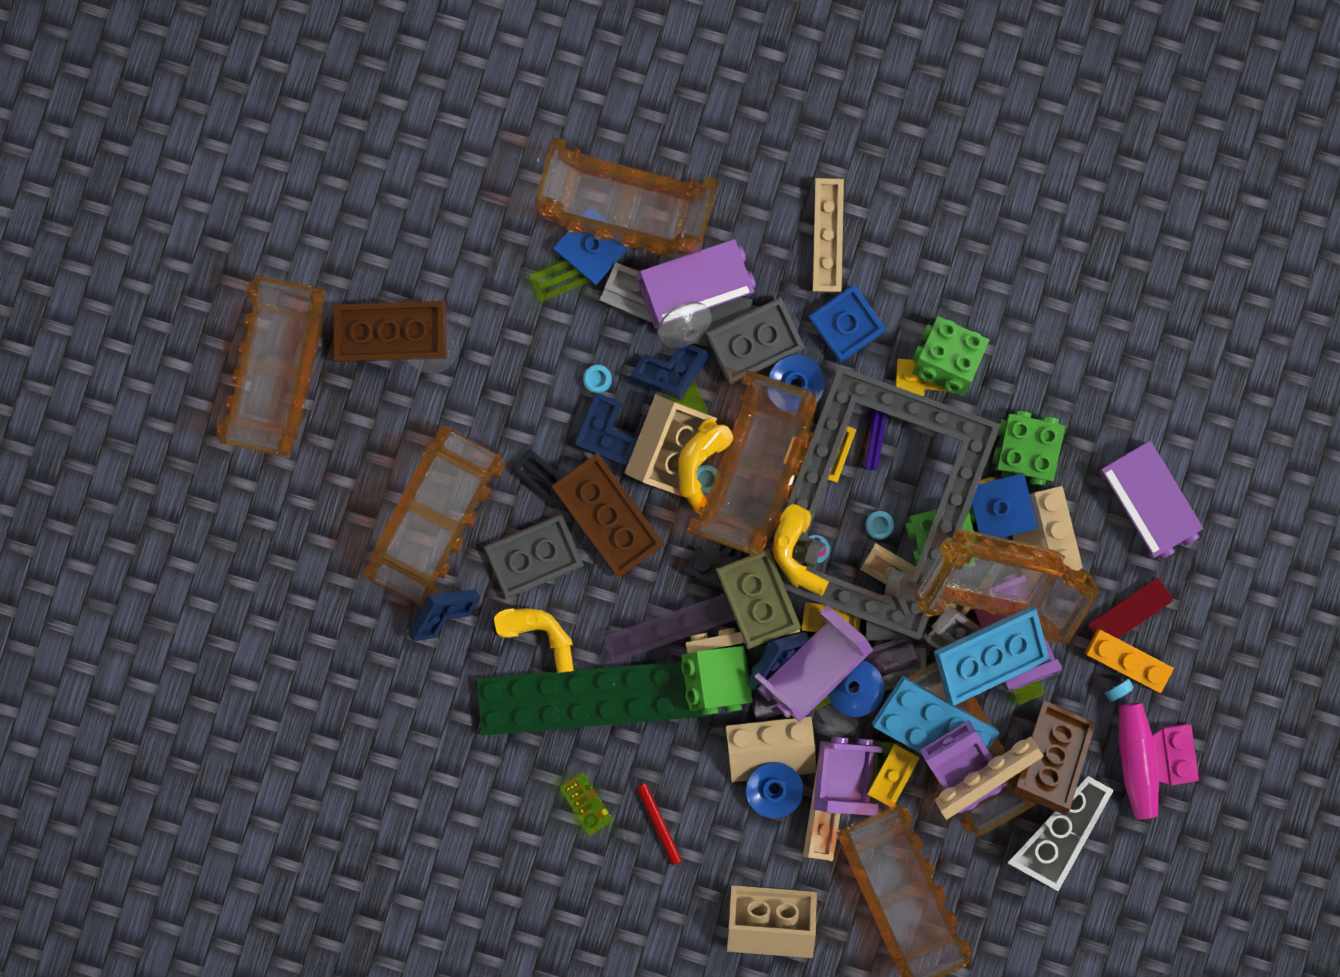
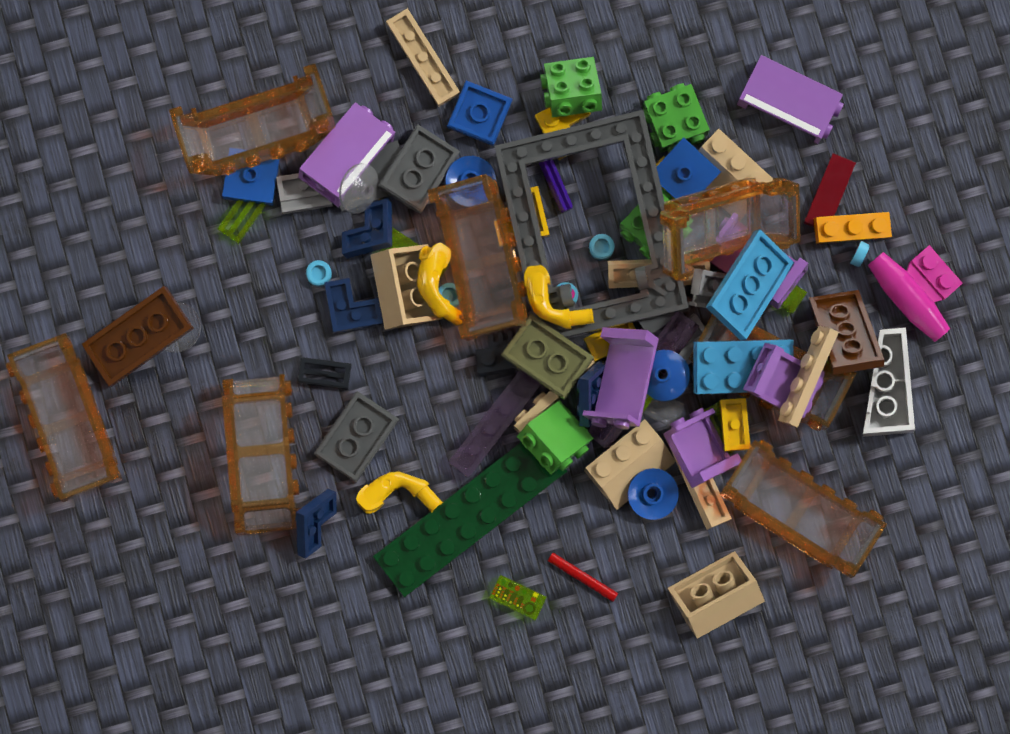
camera: 40 degrees left, 5 degrees down
reddish brown plate [551,453,665,578] -> none

